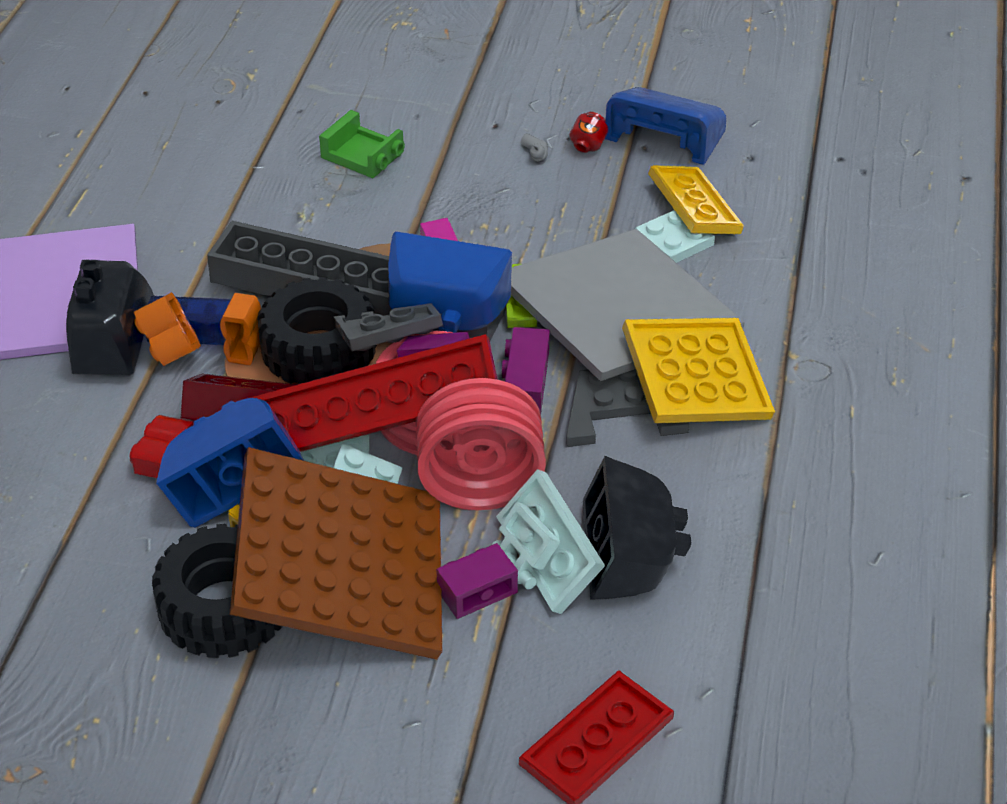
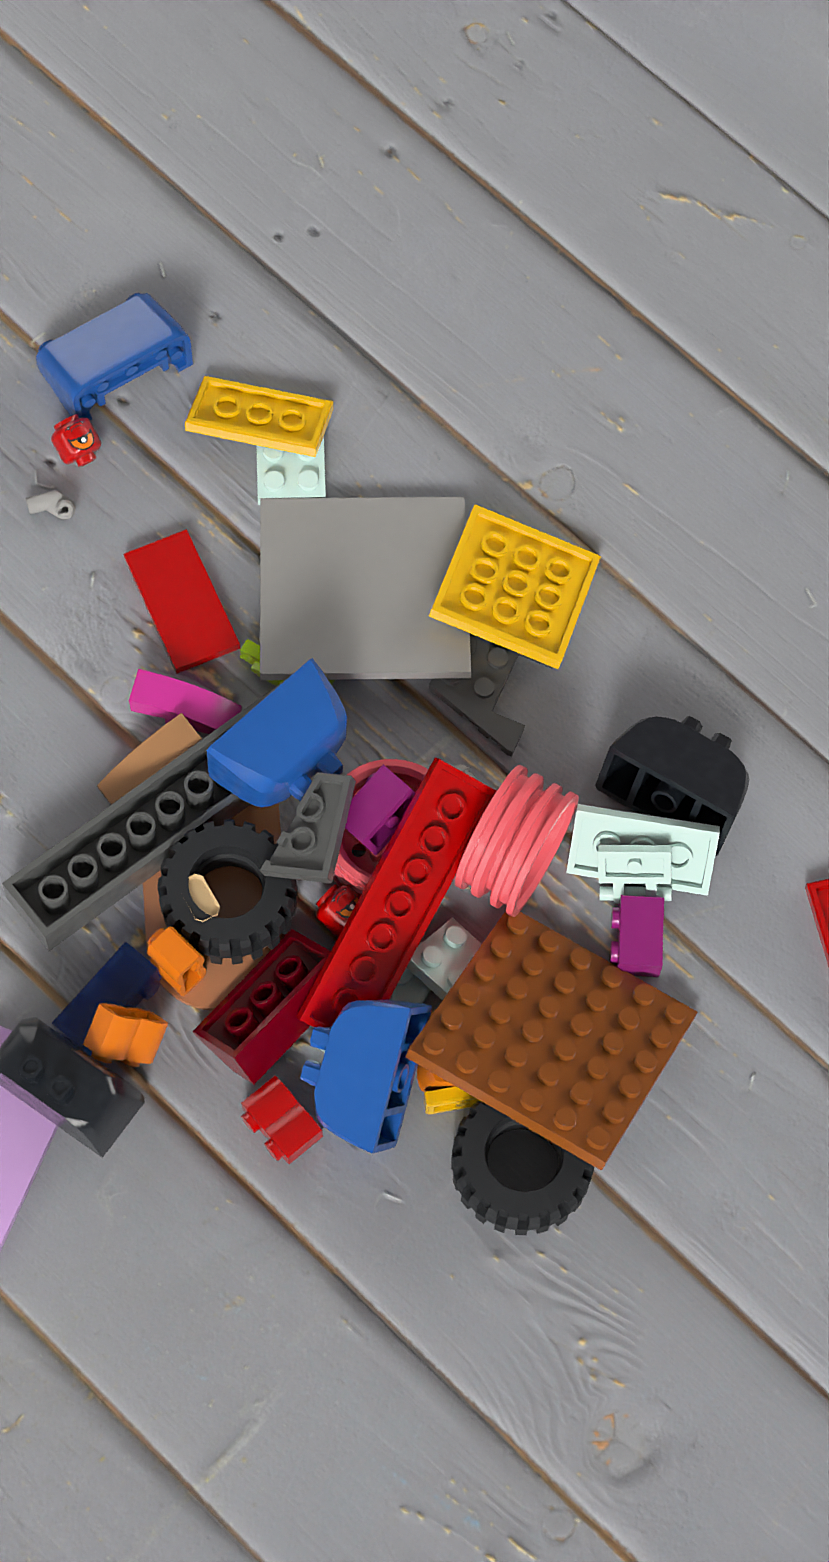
camera: 60 degrees left, 25 degrees up
magenta brick [502,327,550,414] -> none
none -> red tile [123,529,240,674]
none -> tan piece [182,874,220,922]

